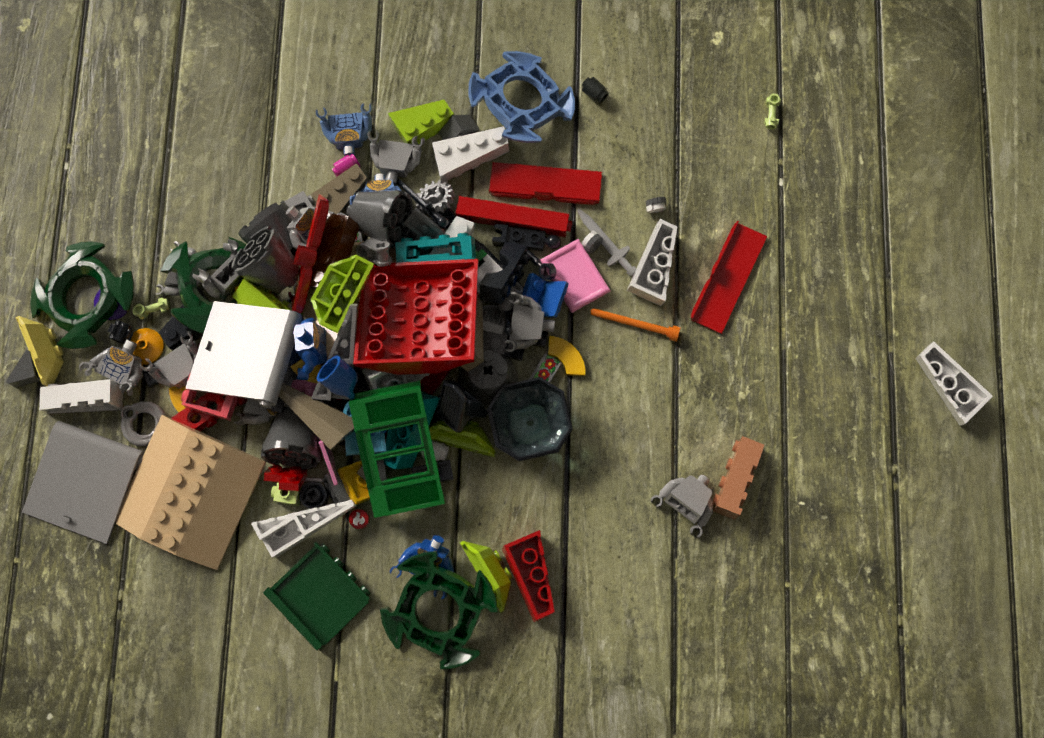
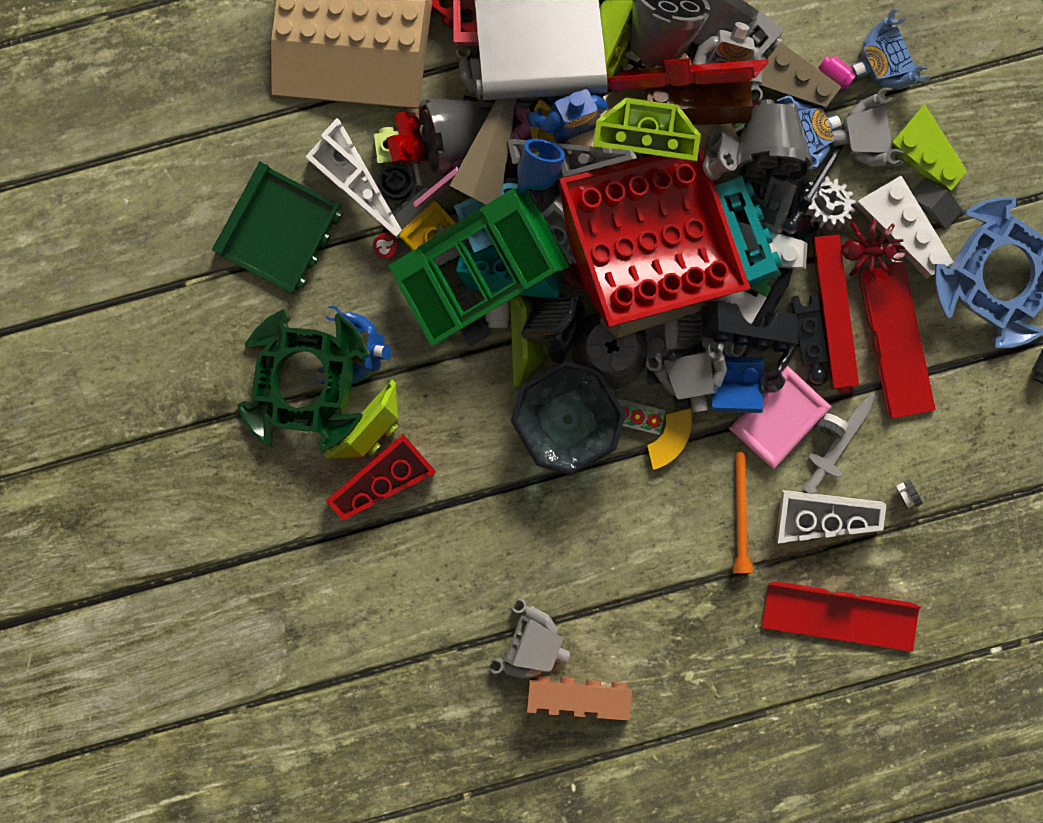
camera: 70 degrees right, 10 degrees up
none -> dark red animal [842,218,905,281]

